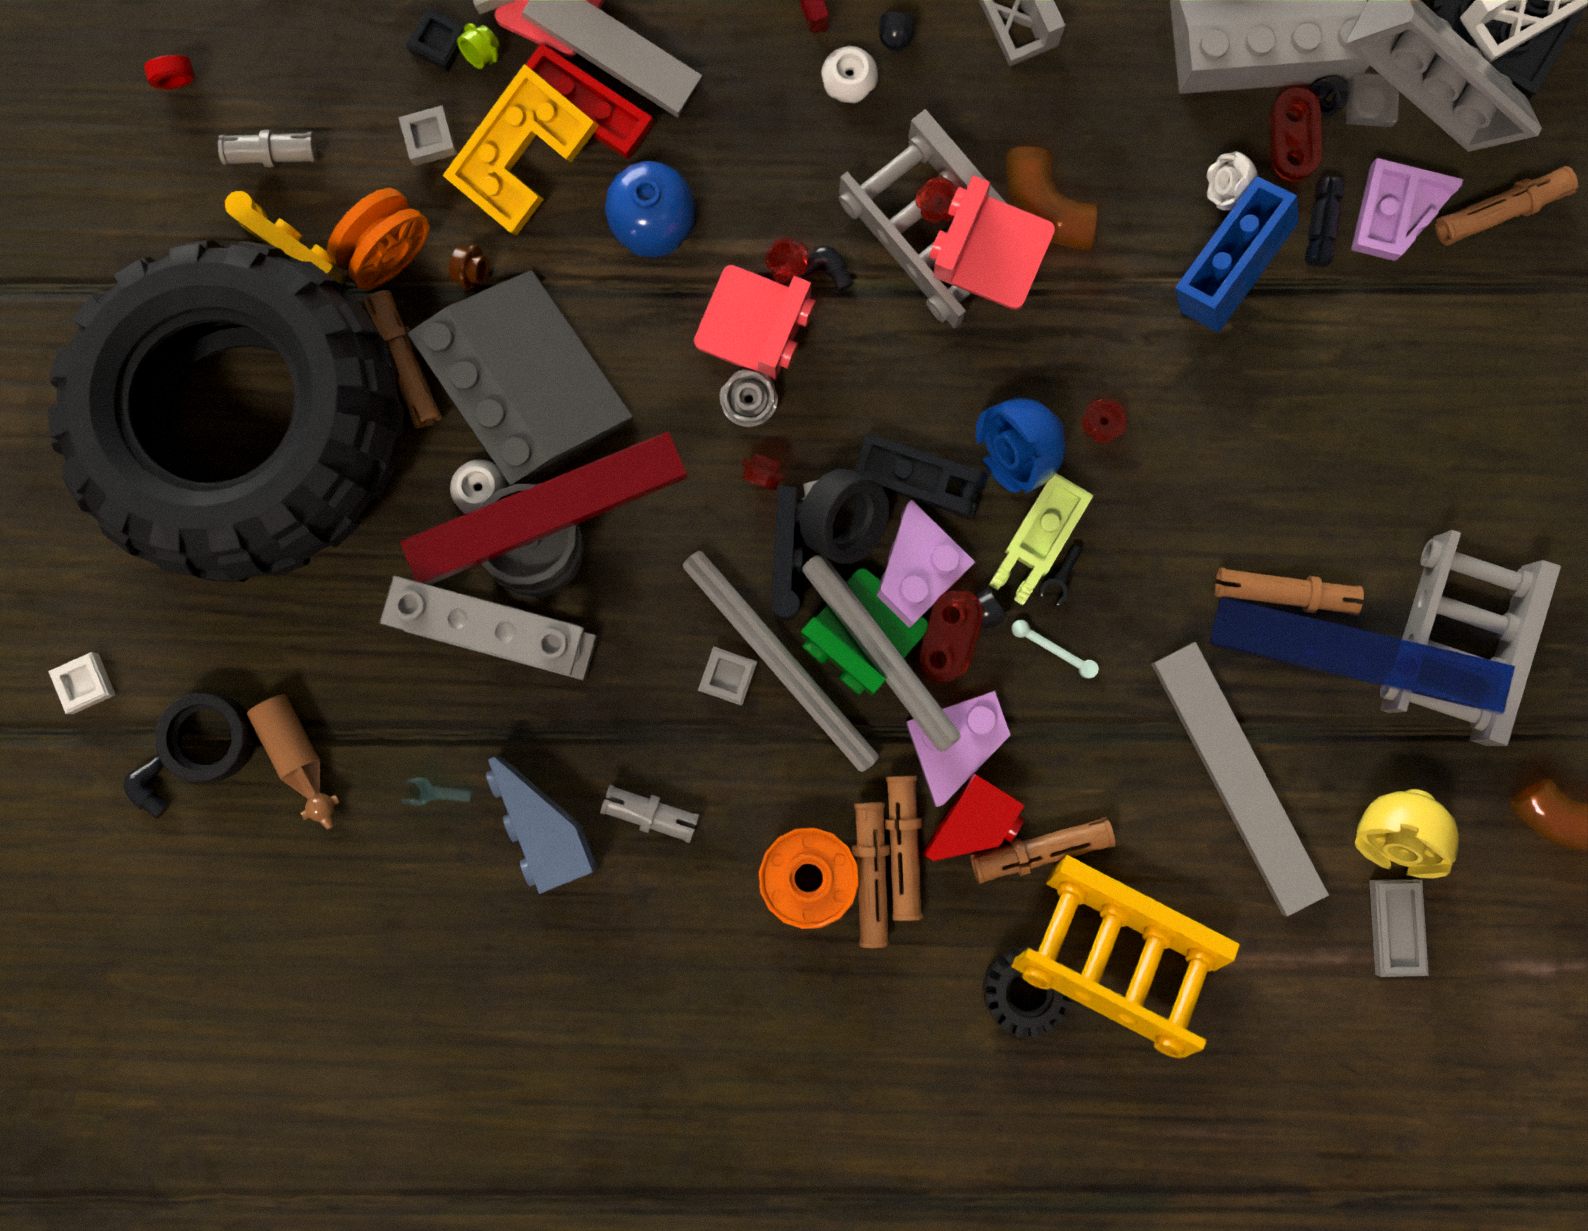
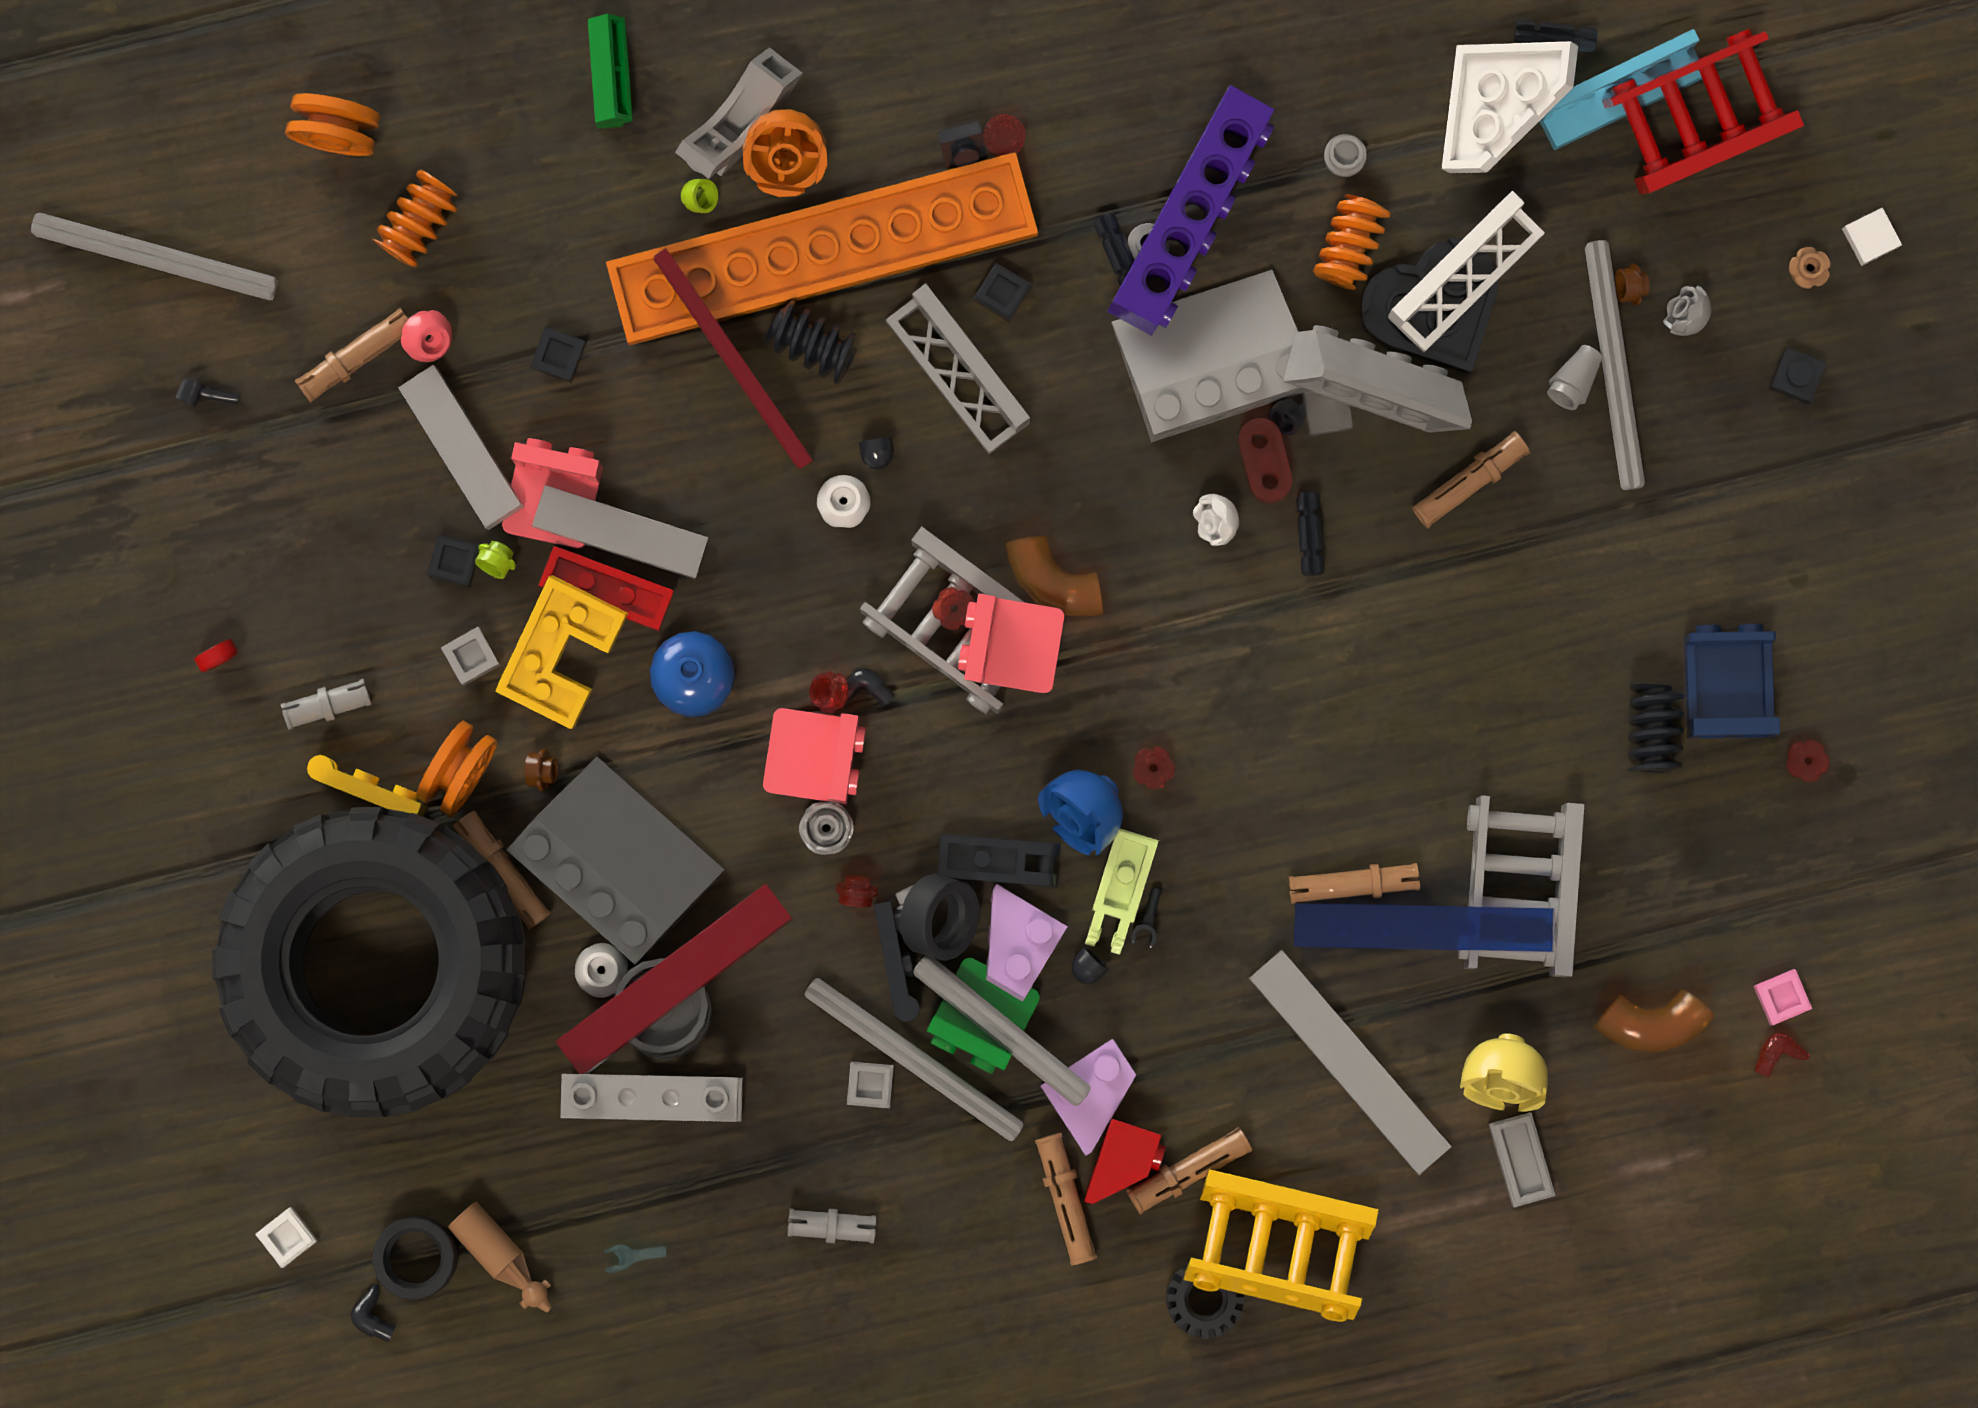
camera: 20 degrees left, 0 degrees up
sand blue slope [486,757,599,894] -> none
orange wheel [759,827,859,929] -> none
medium nougat pin [852,802,890,948] -> none
clear red plate [920,590,983,682] -> none
light aqua hinge [1012,620,1099,679] -> none
blue brick [1175,176,1299,333] -> none
lavender wing [1351,158,1463,261] -> none

